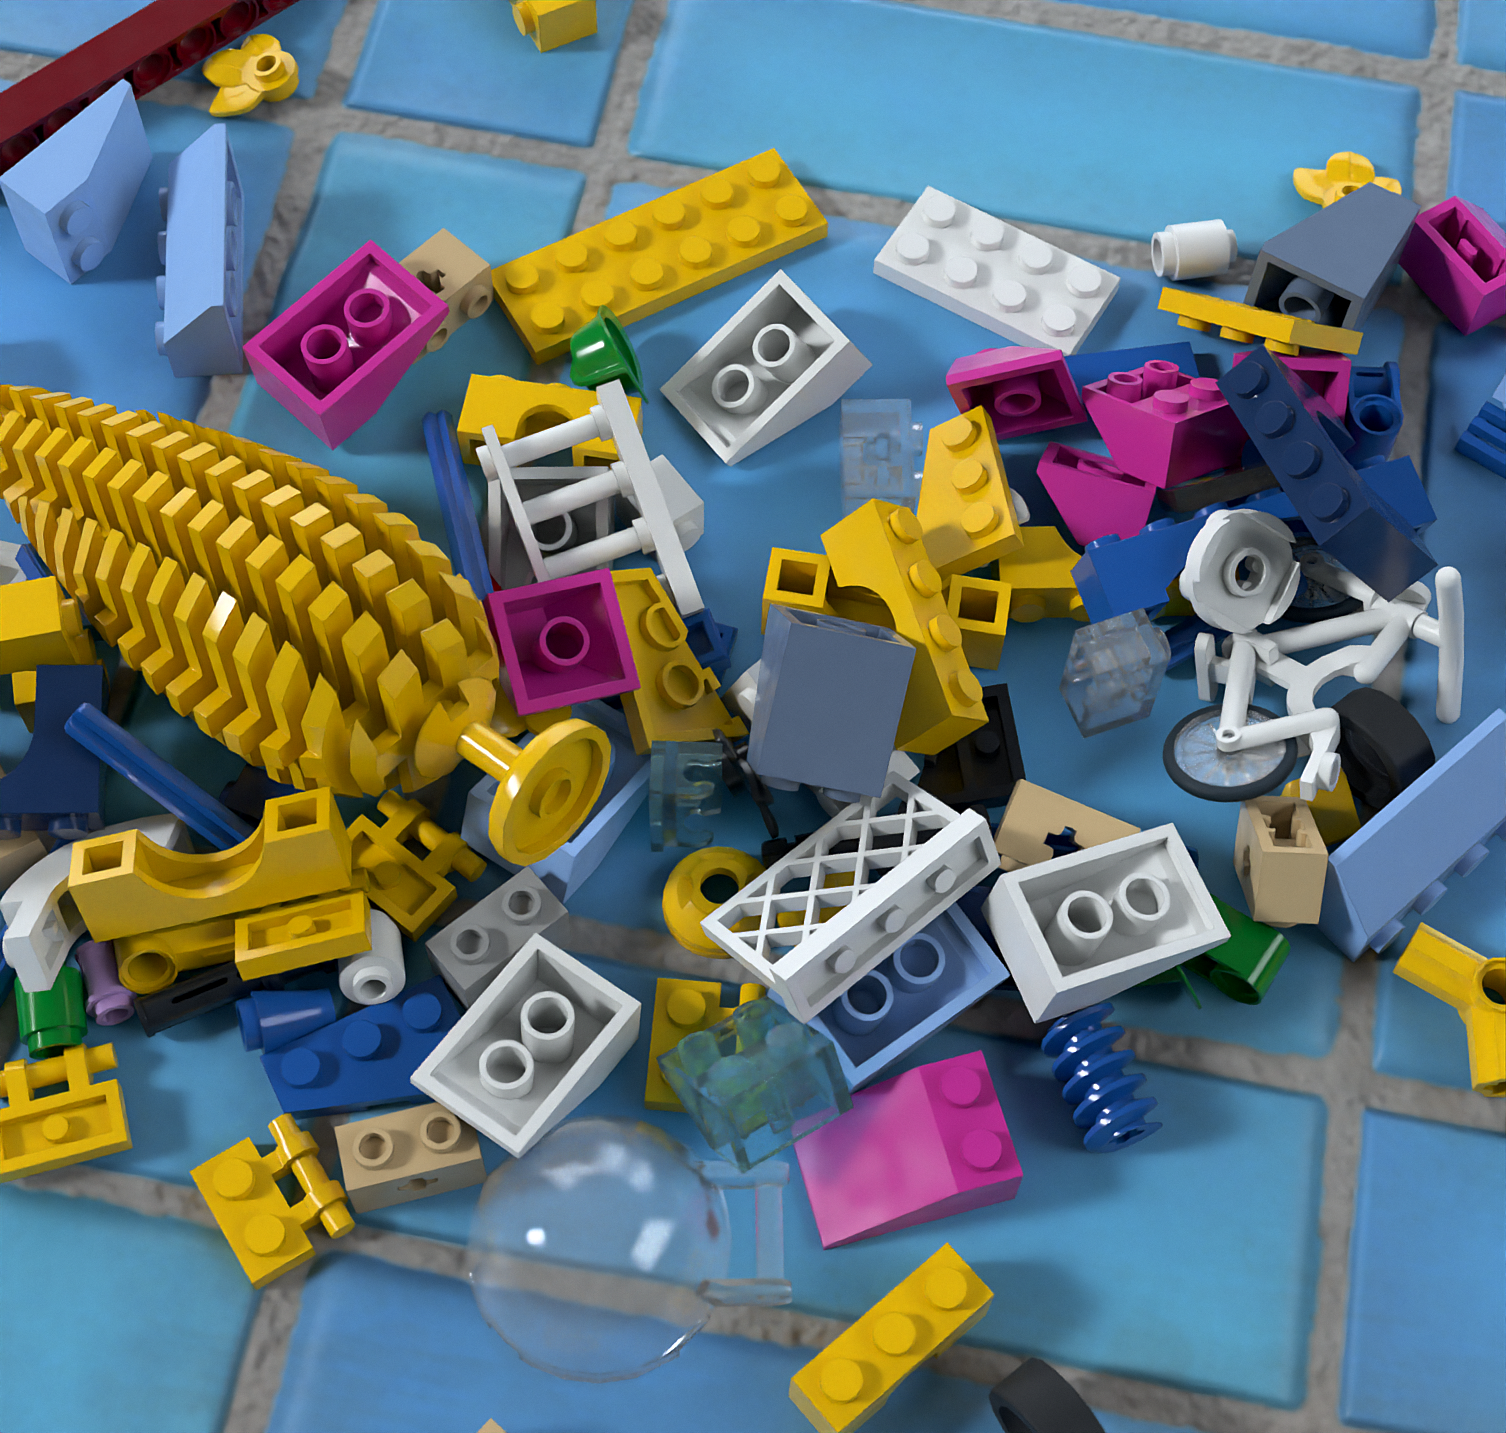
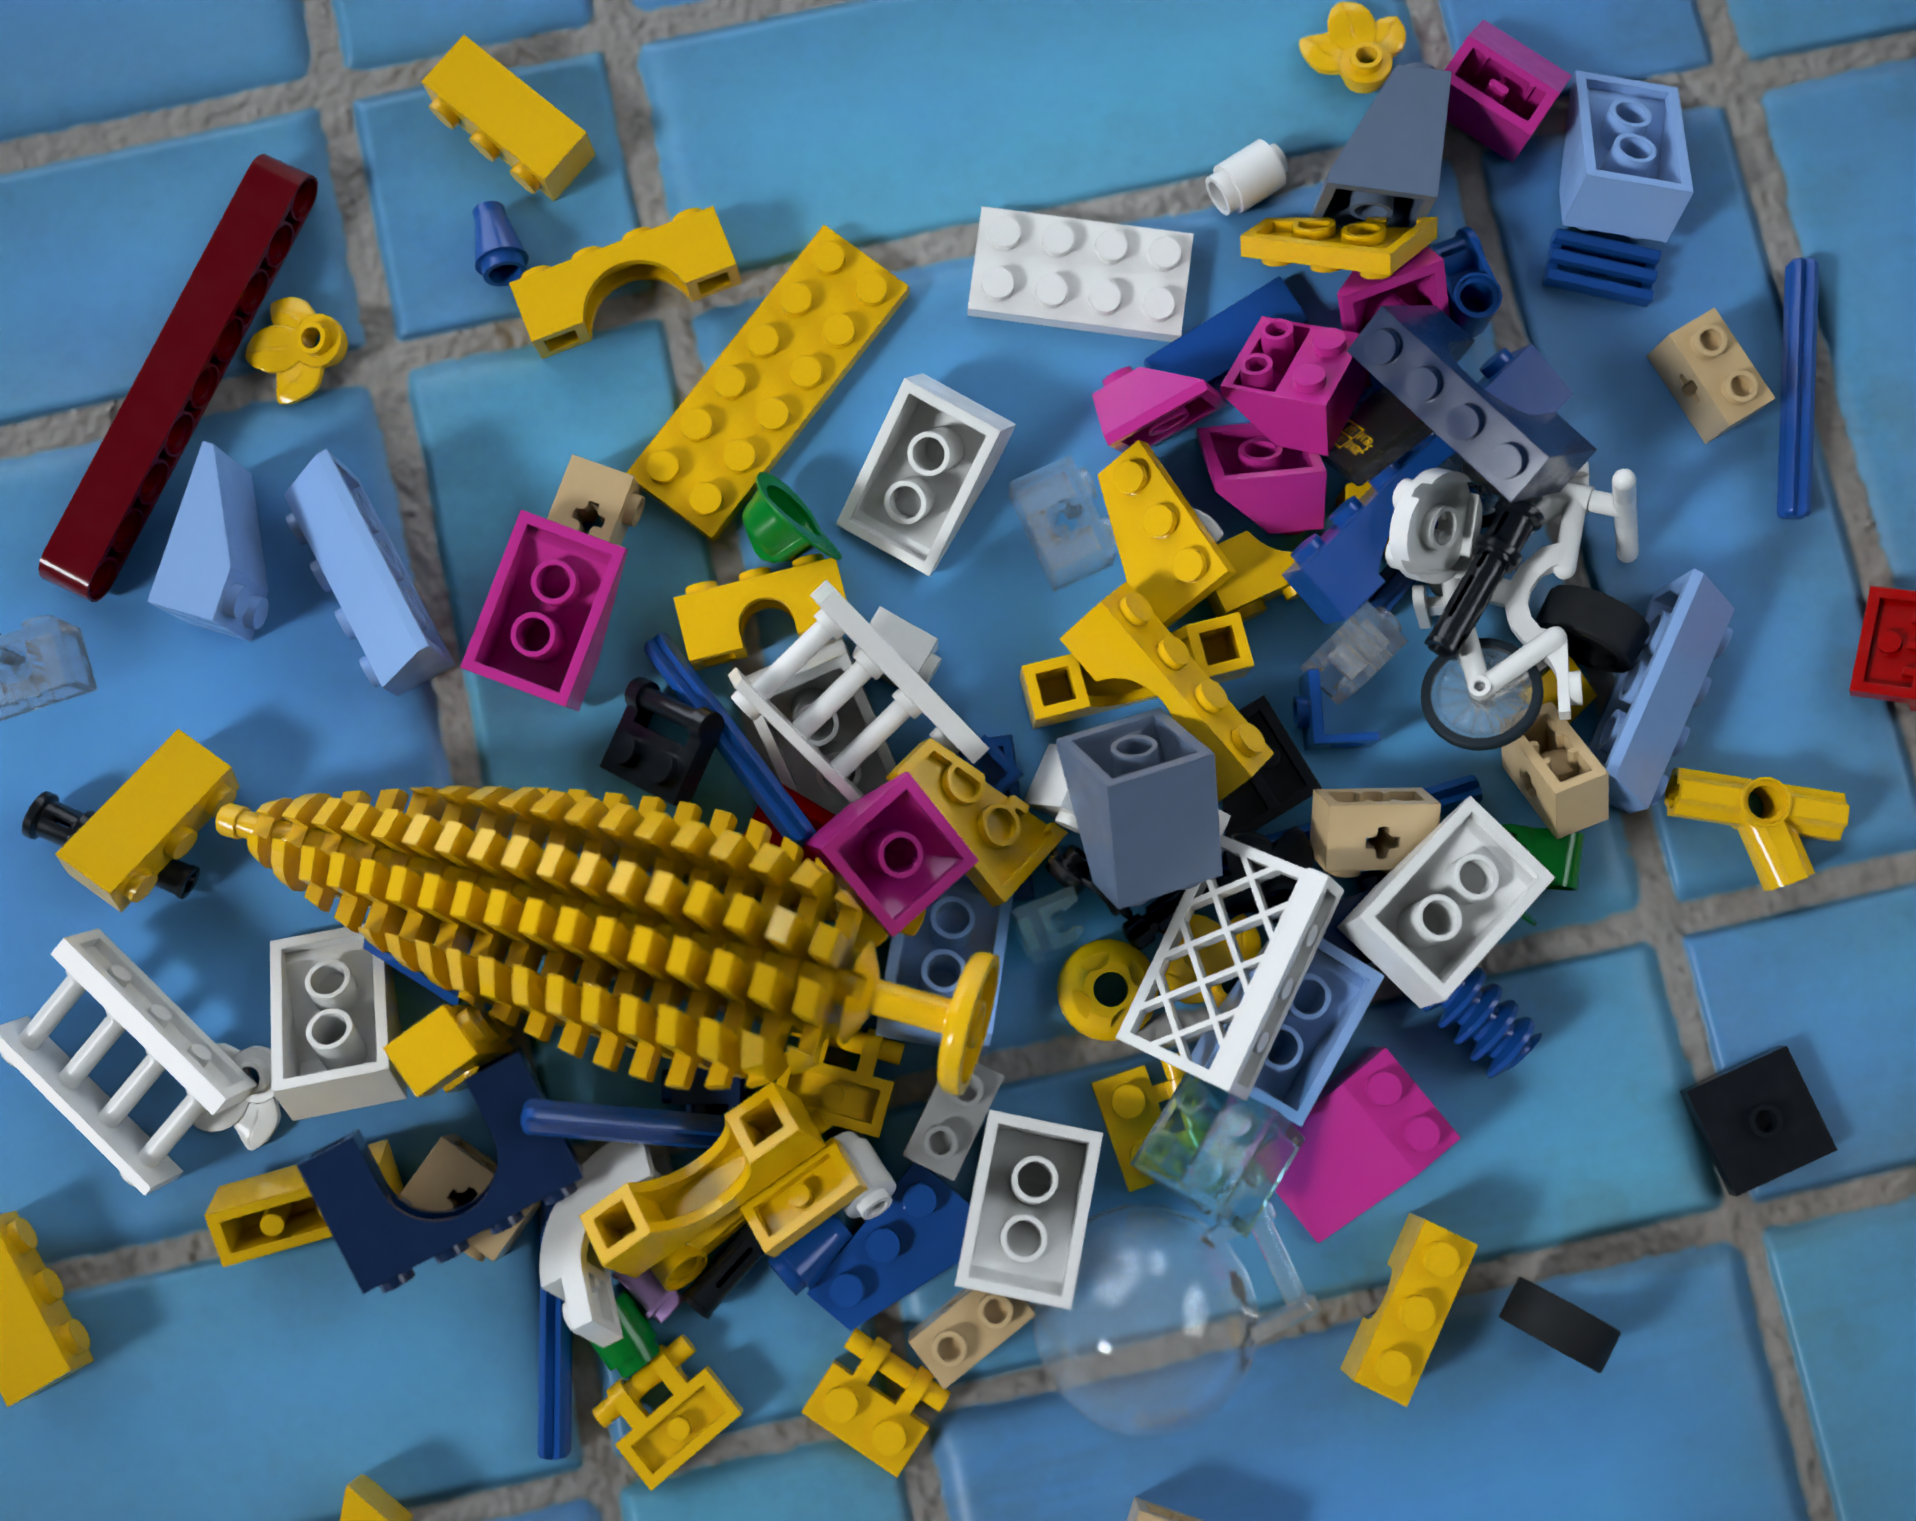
camera: 25 degrees left, 20 degrees up
none -> blue cone [472,201,529,286]
none -> yellow arch [509,206,742,359]
none -> black plate [599,677,724,806]
none -> blue bracket [1292,669,1381,751]
none -> black pin [1424,496,1545,660]
none -> black plate [1680,1045,1837,1197]

